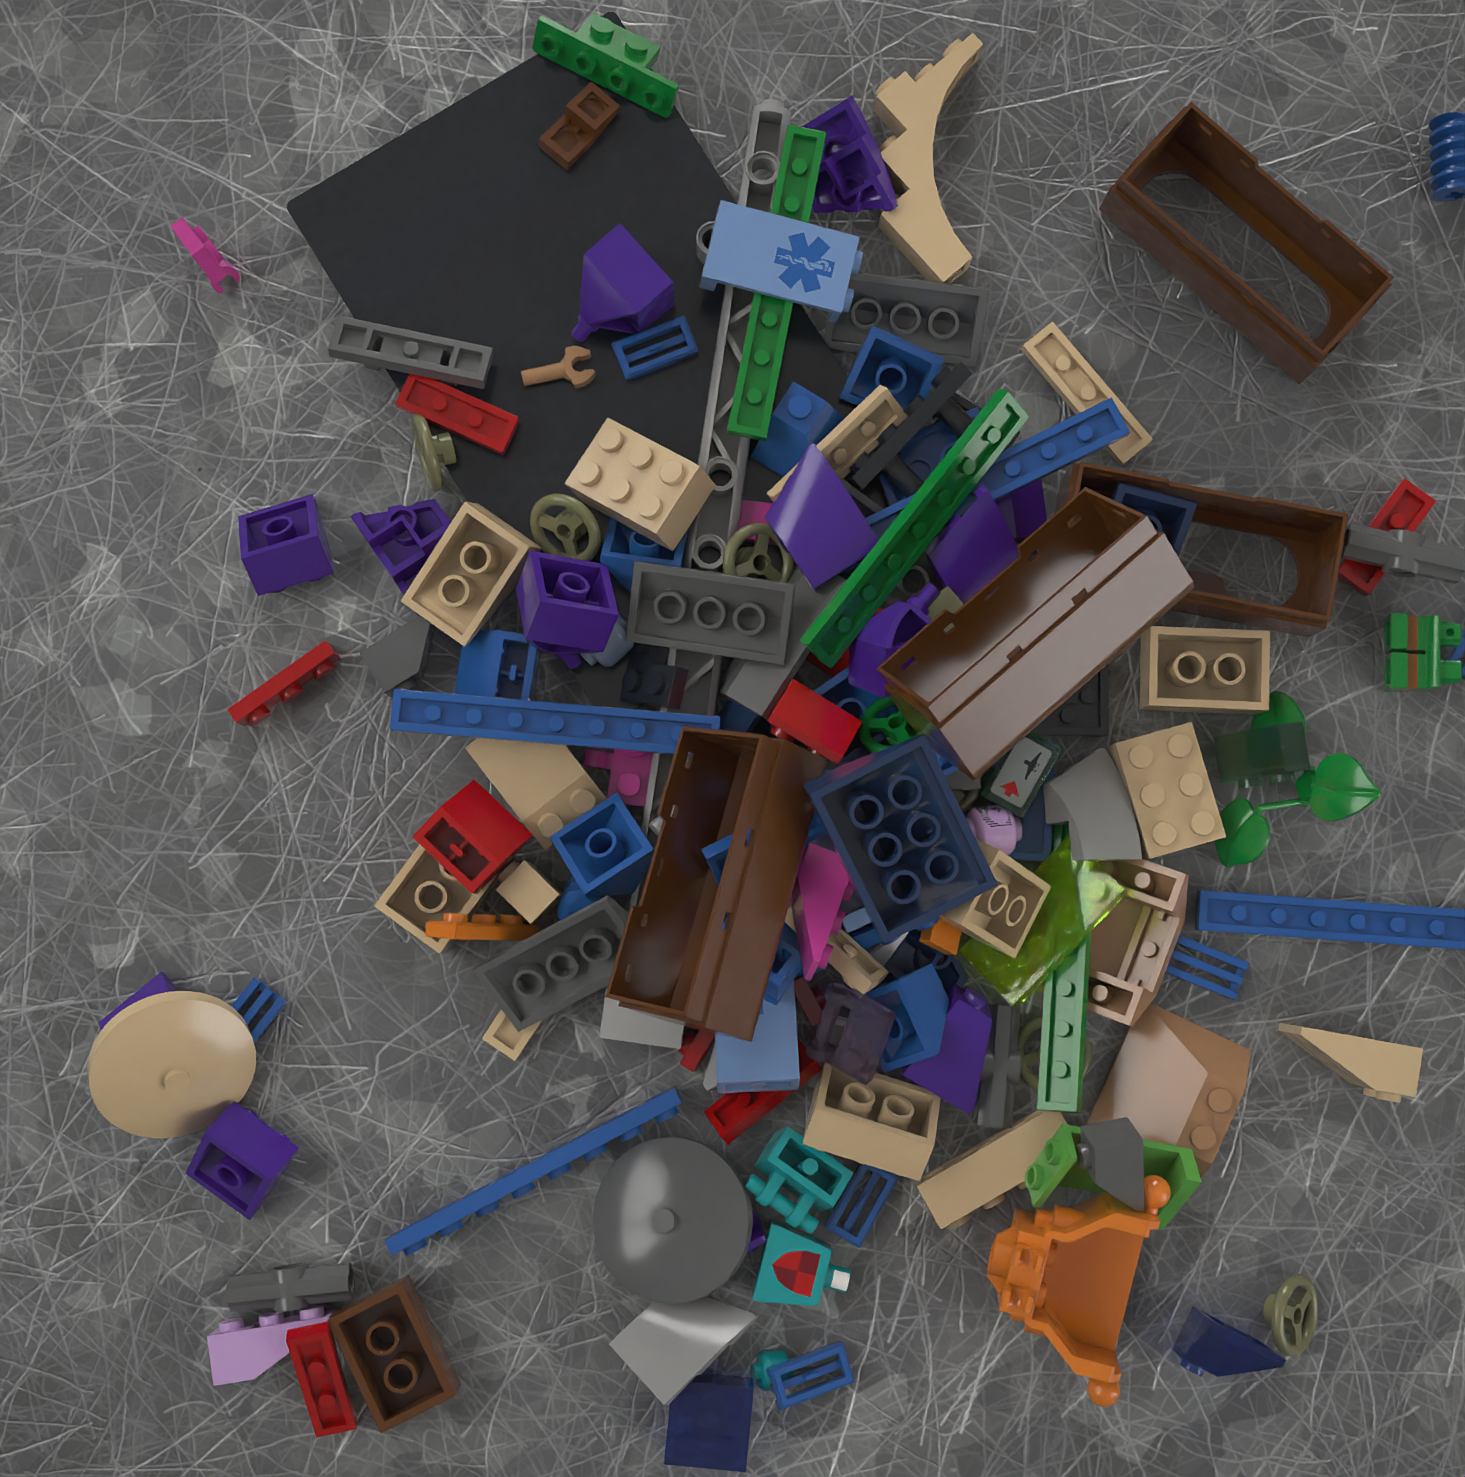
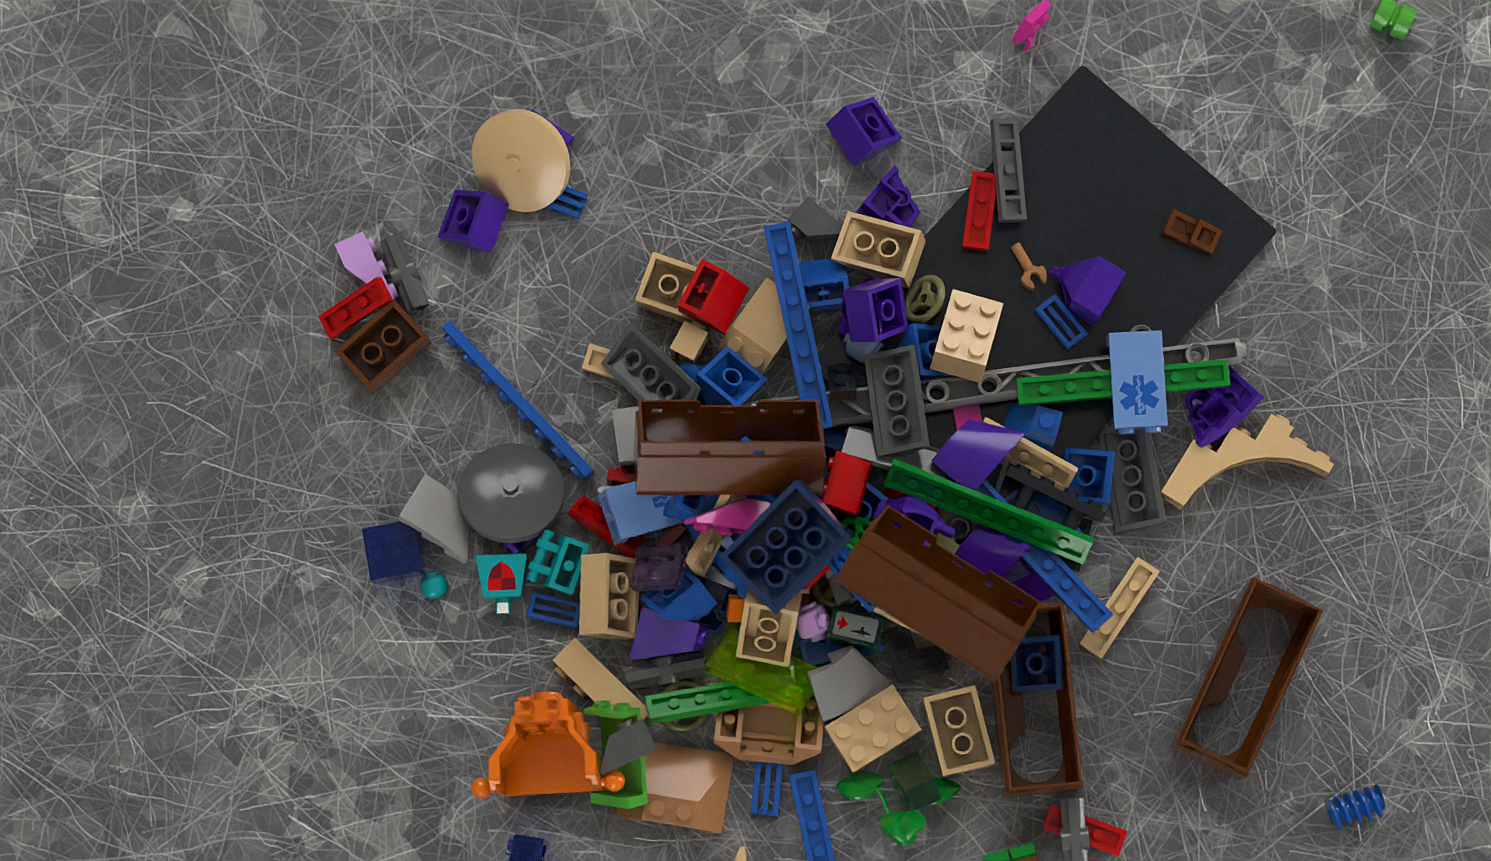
camera: 80 degrees right, 5 degrees down
red plate [227,640,341,726] -> none
olive piece [412,414,456,492] -> none
orange tile [425,913,539,941] -> none
green bracket [532,13,679,118] -> none
dark pink plate [584,749,653,808] -> none
olive piece [723,523,794,583] -> none
blue tile [766,1341,855,1410] -> none

